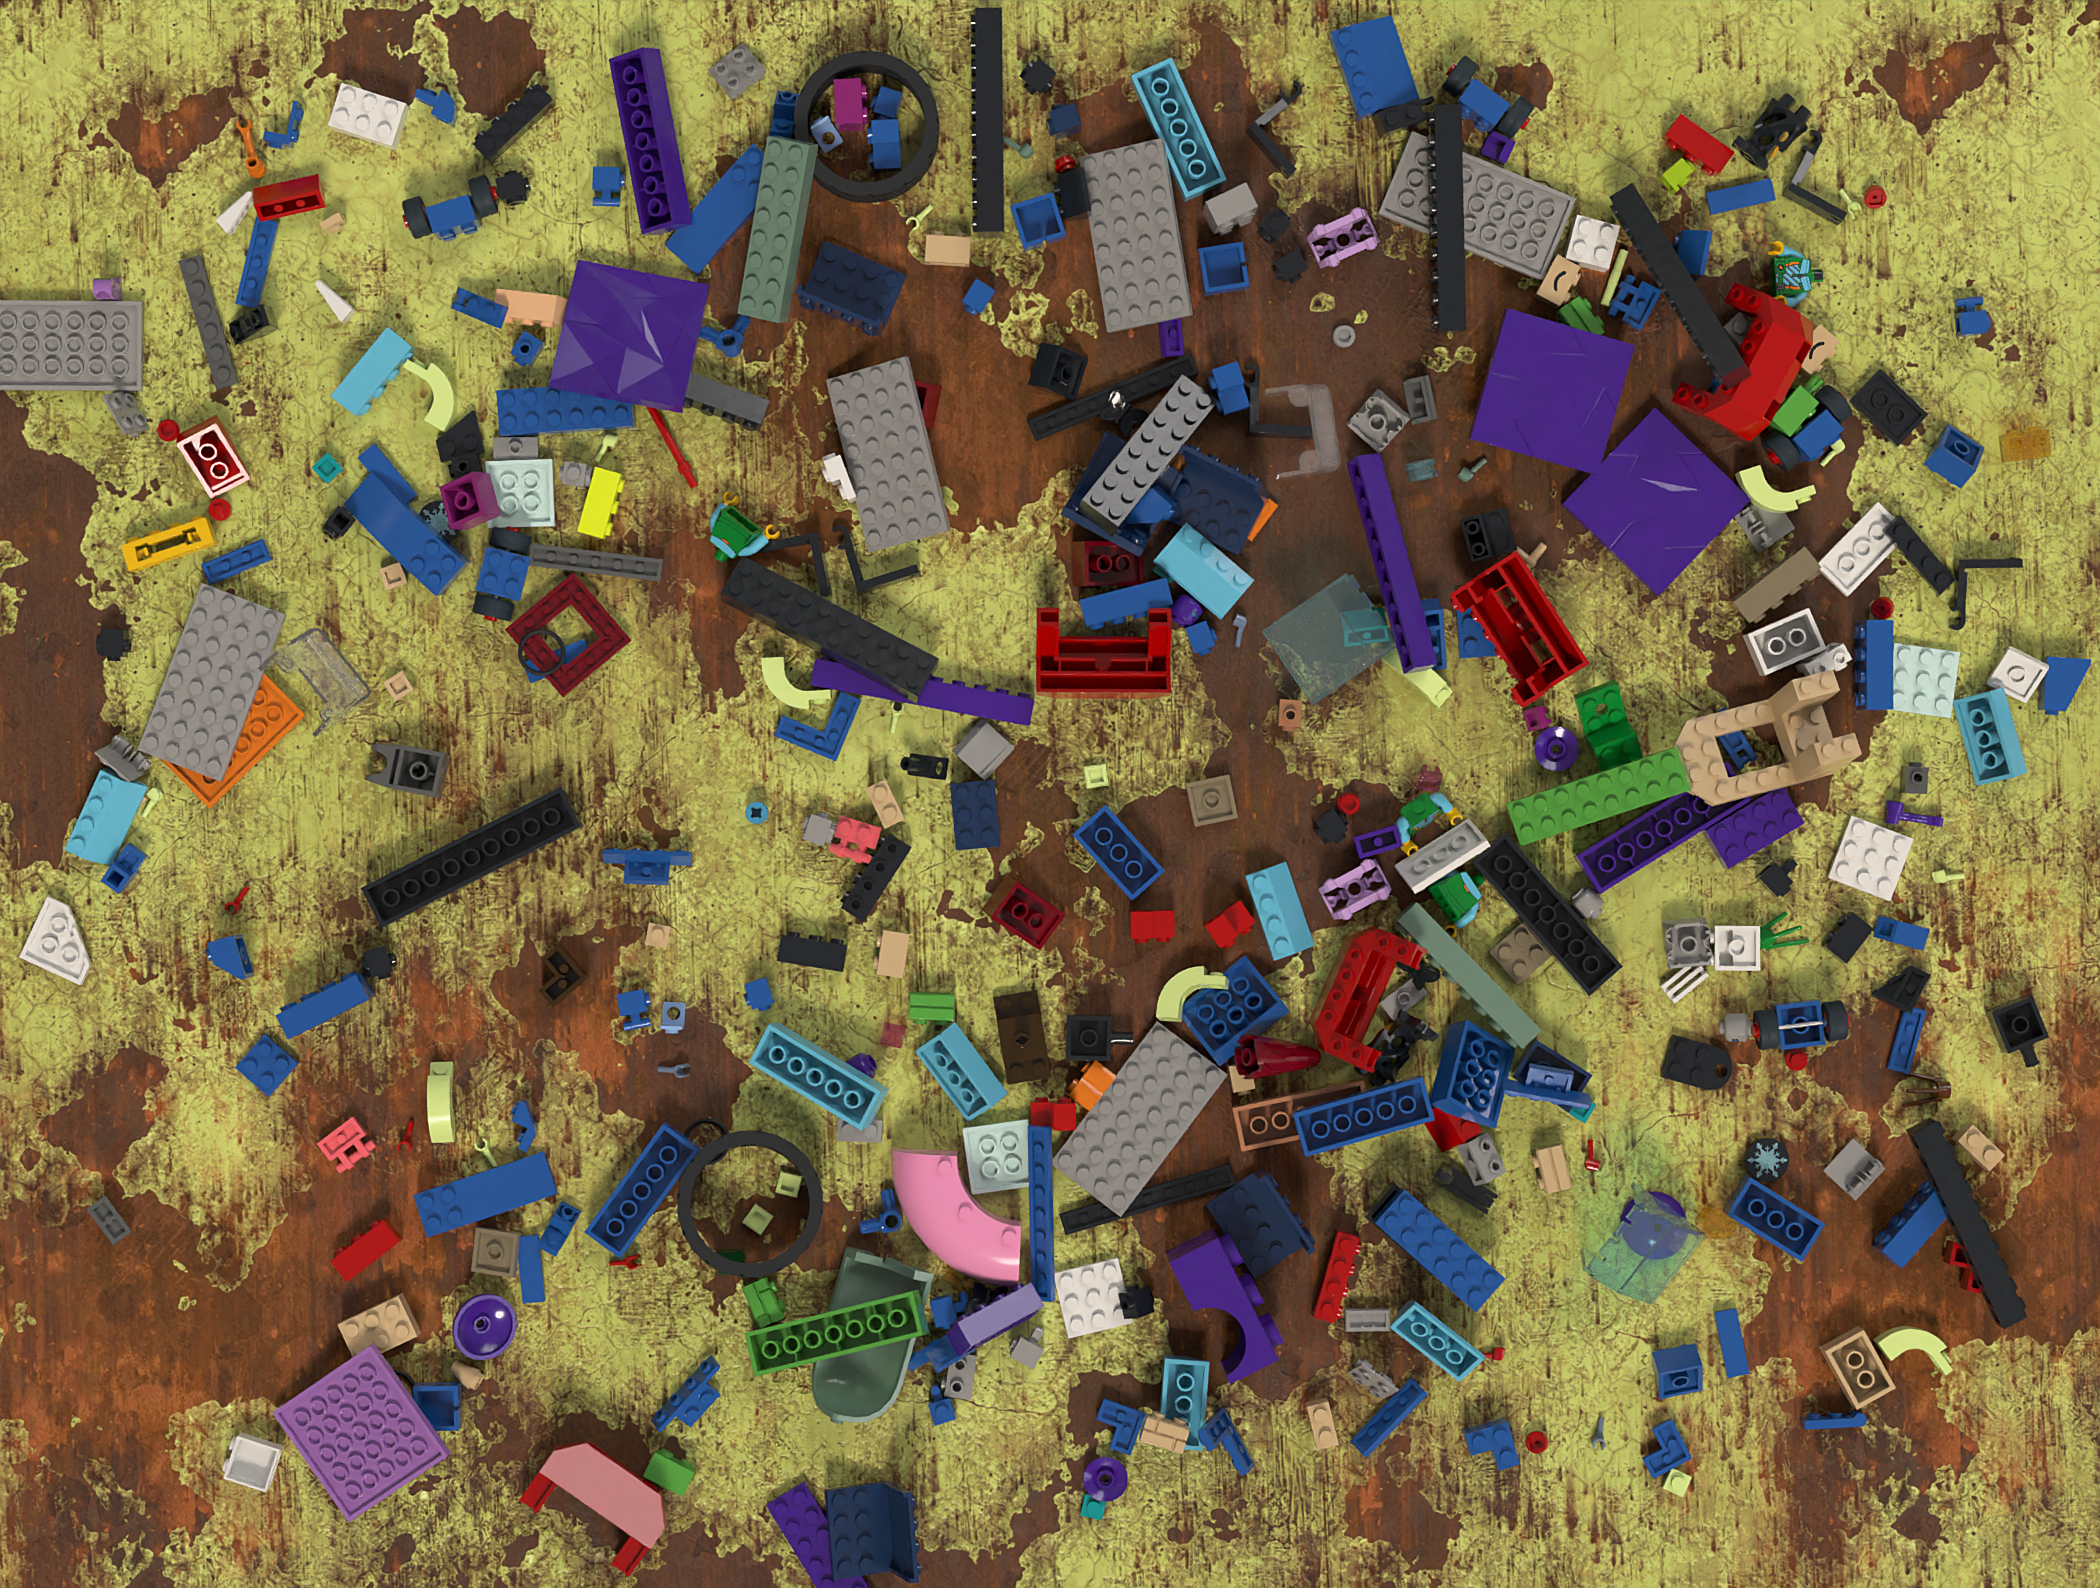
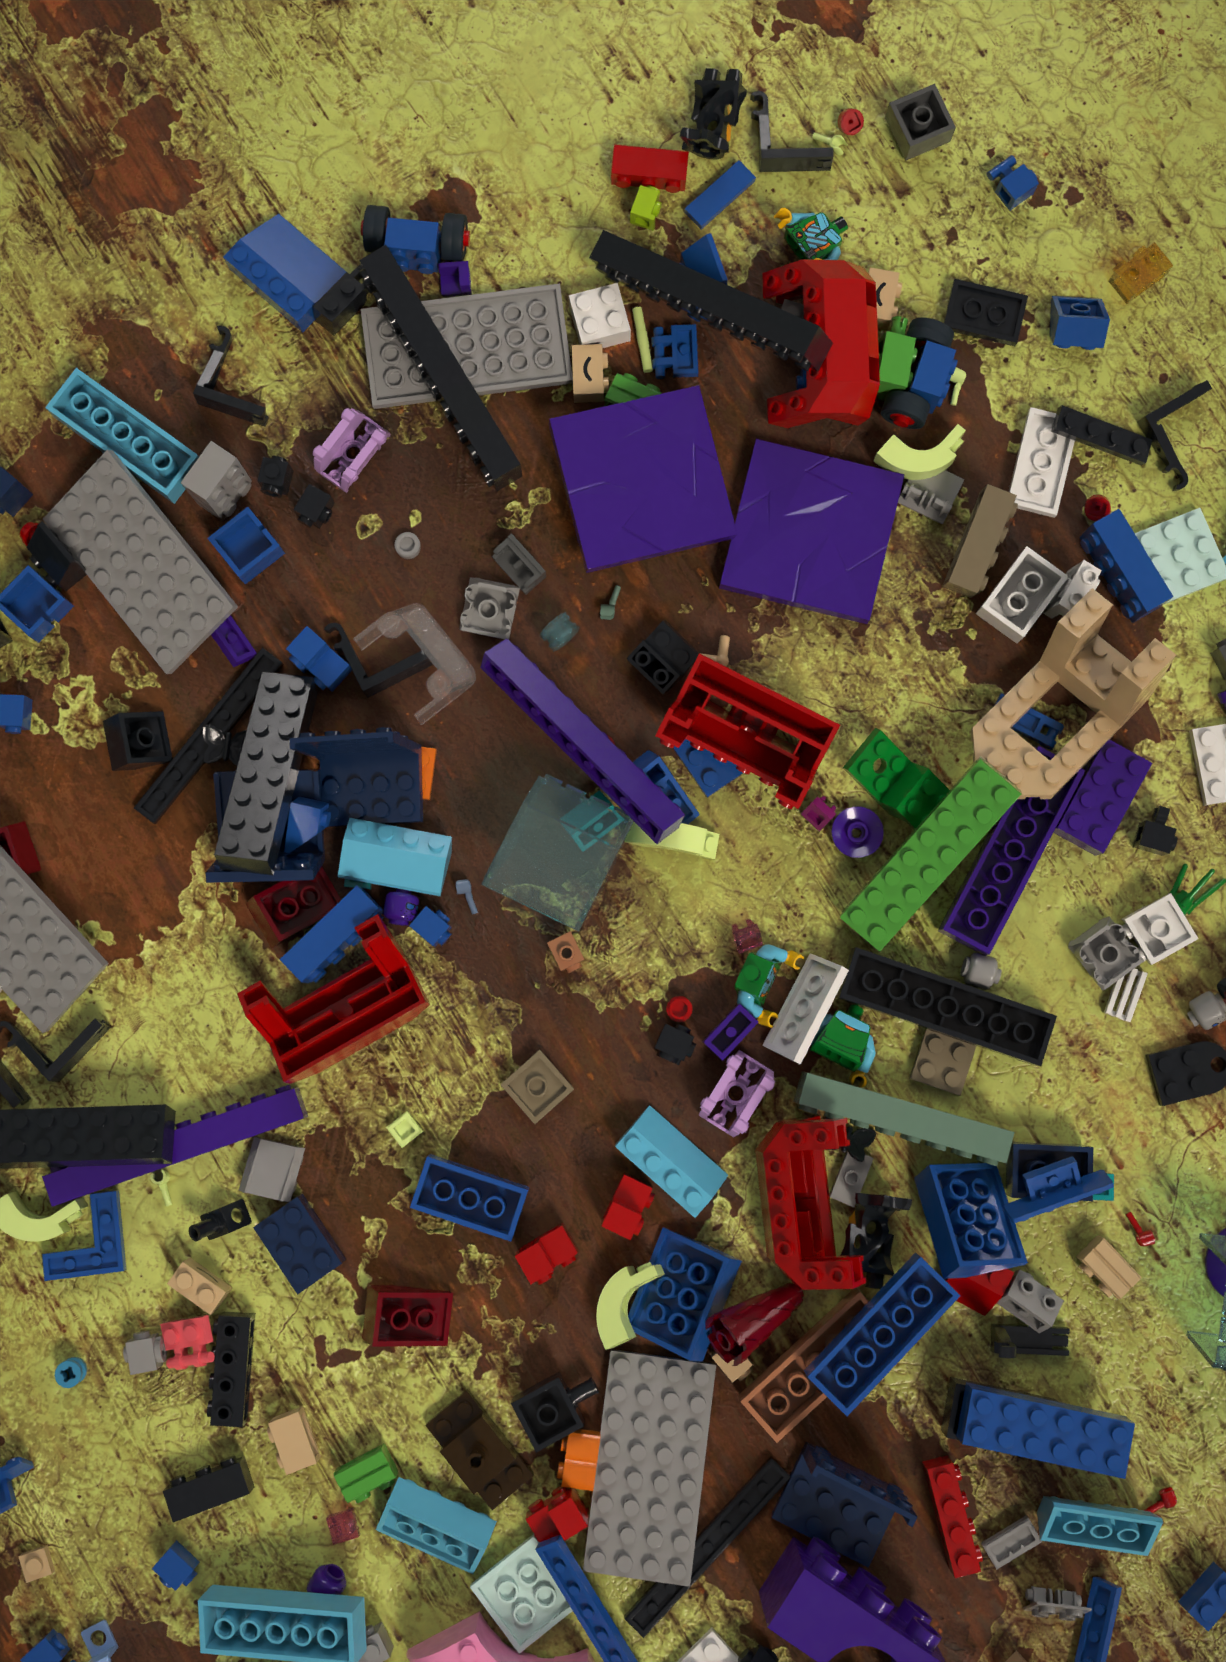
camera: 30 degrees left, 5 degrees down
none -> dark grey brick [885,84,956,161]

